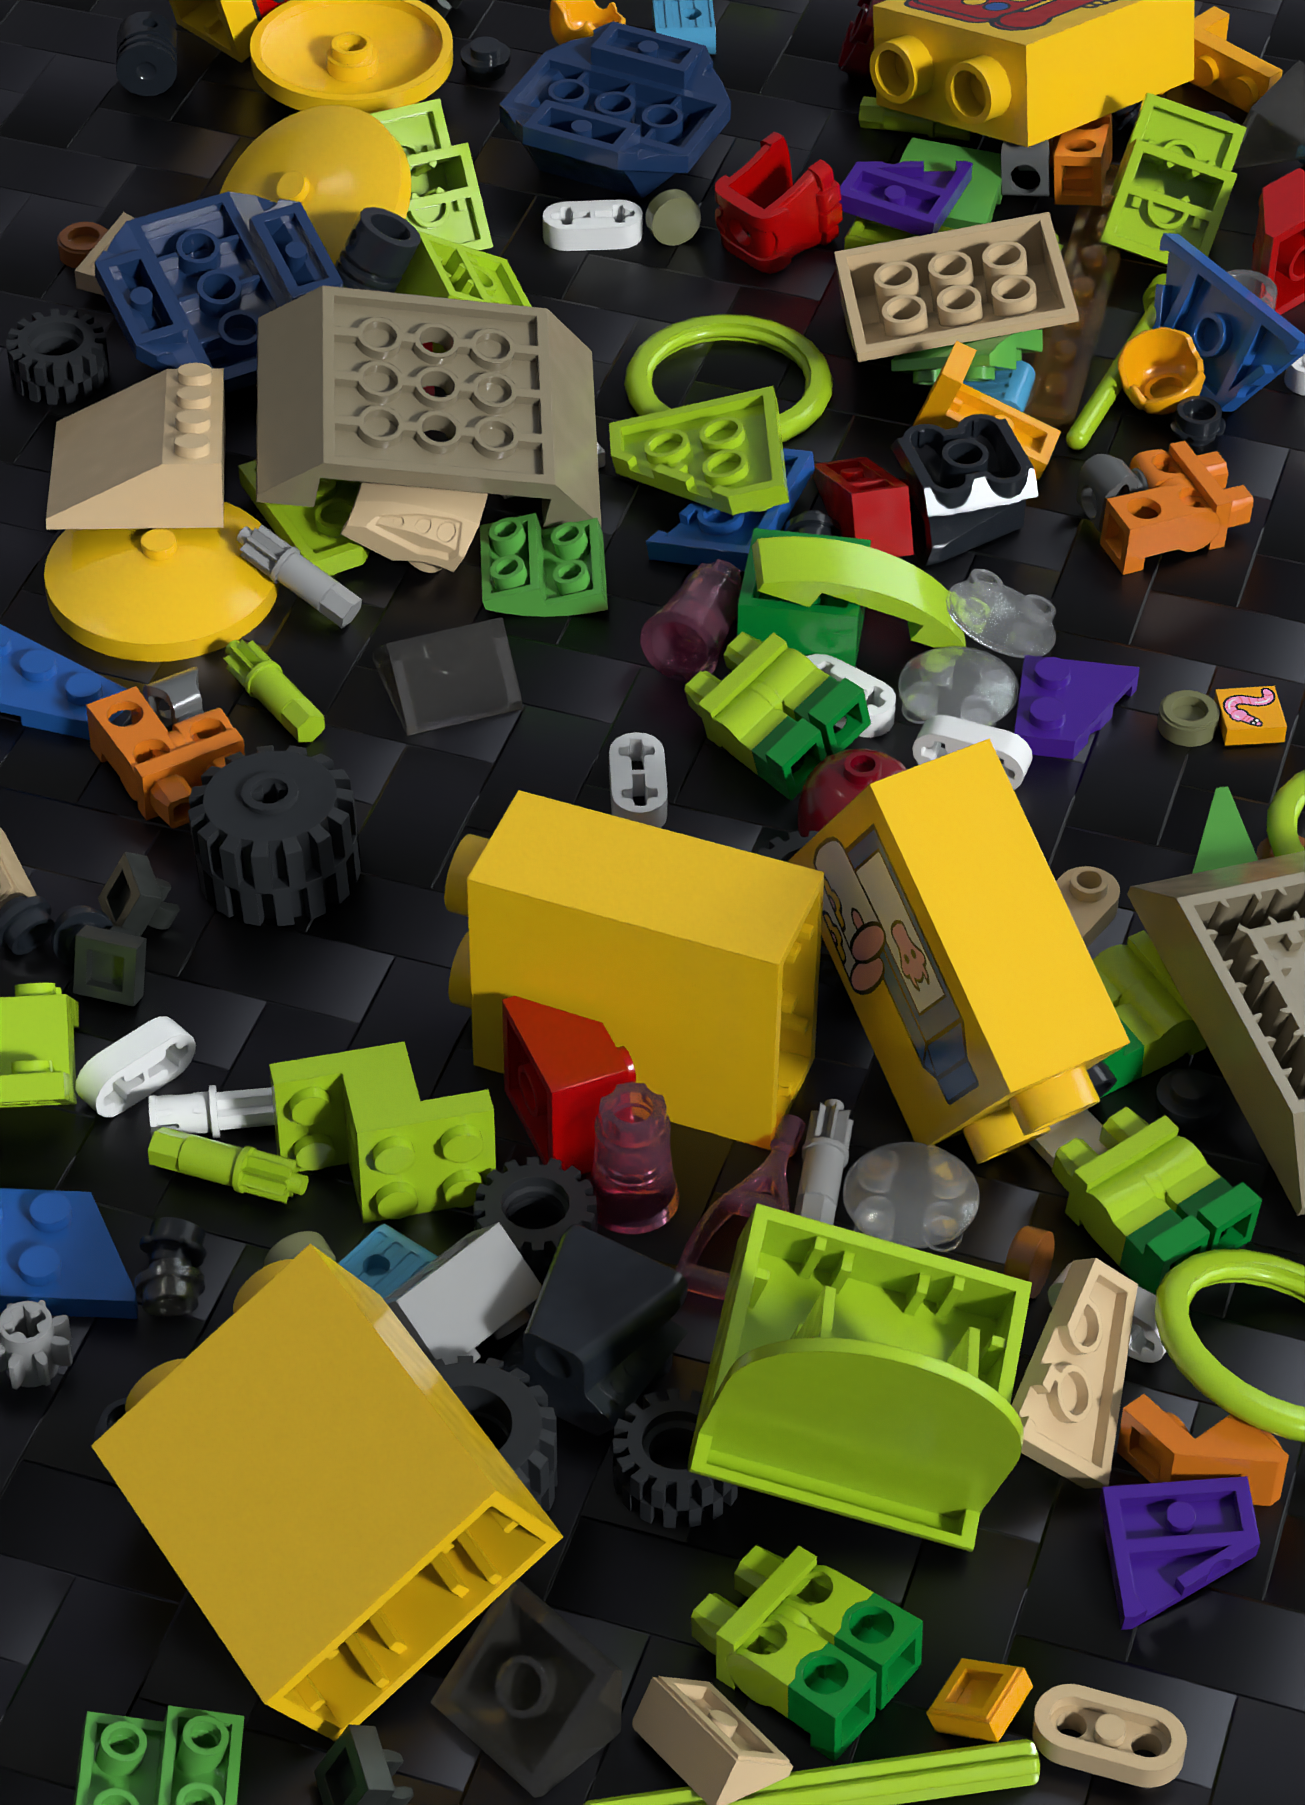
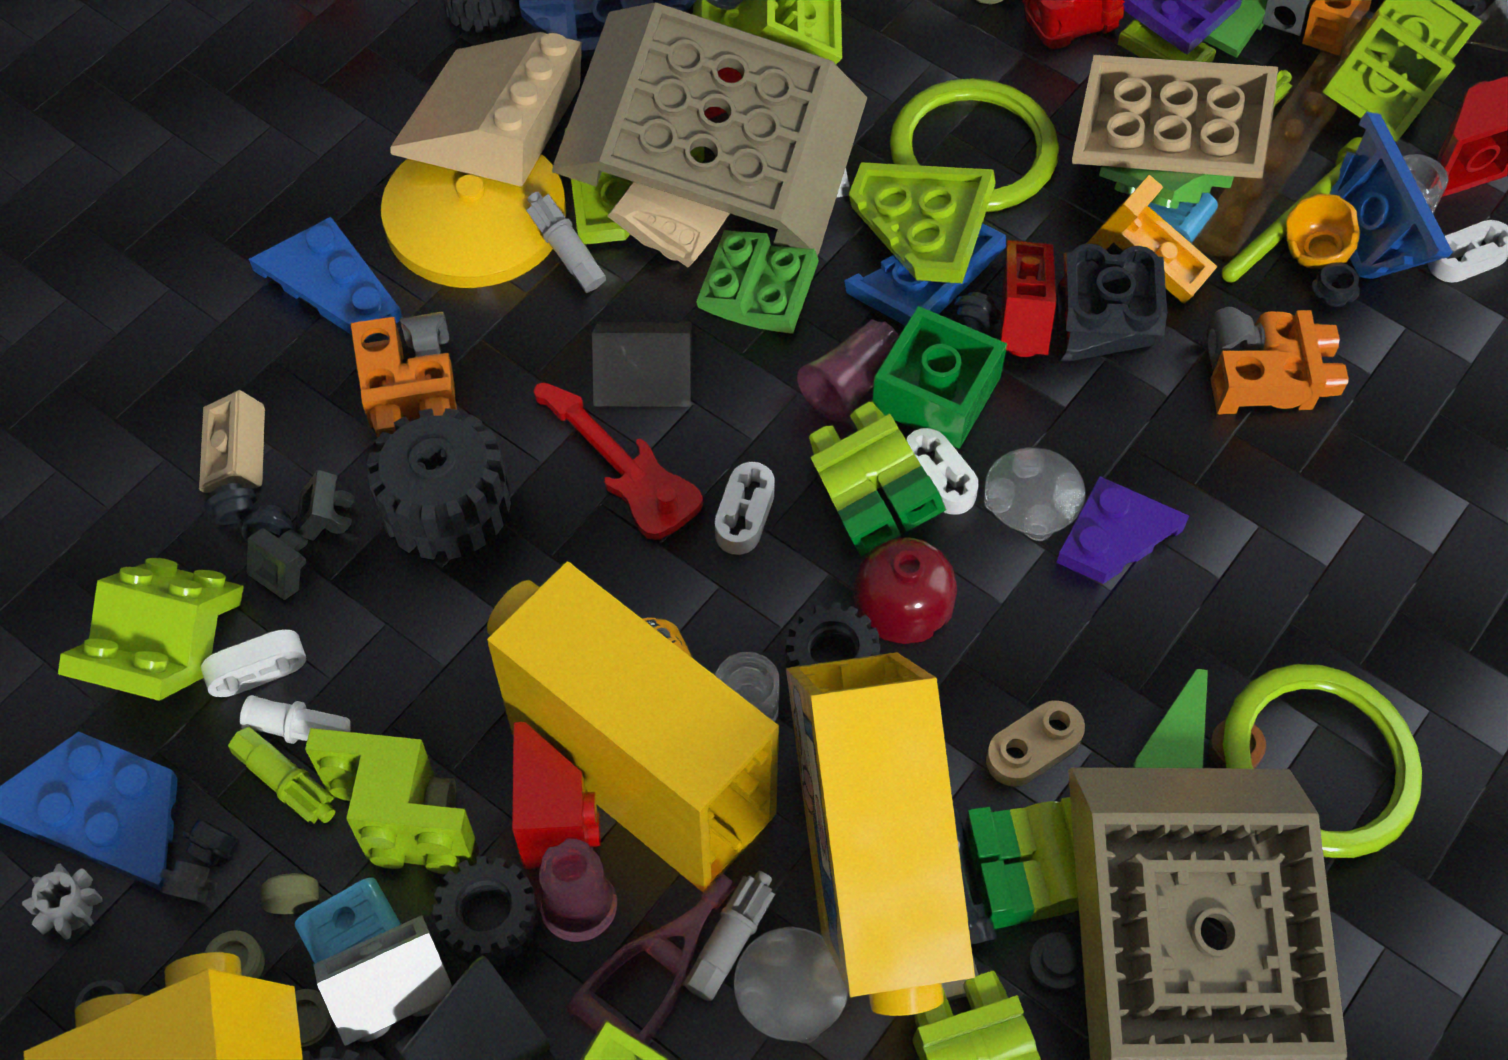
camera: 20 degrees right, 15 degrees up
lime piece [223,639,325,742] -> none
lime slope [752,536,967,656] -> none
white beam [912,715,1033,790] -> none
clear dish [946,569,1056,658] -> none
olive tile [1157,690,1220,747] -> none
light orange tile [1214,686,1287,746] -> none
none -> red piece [534,383,703,540]

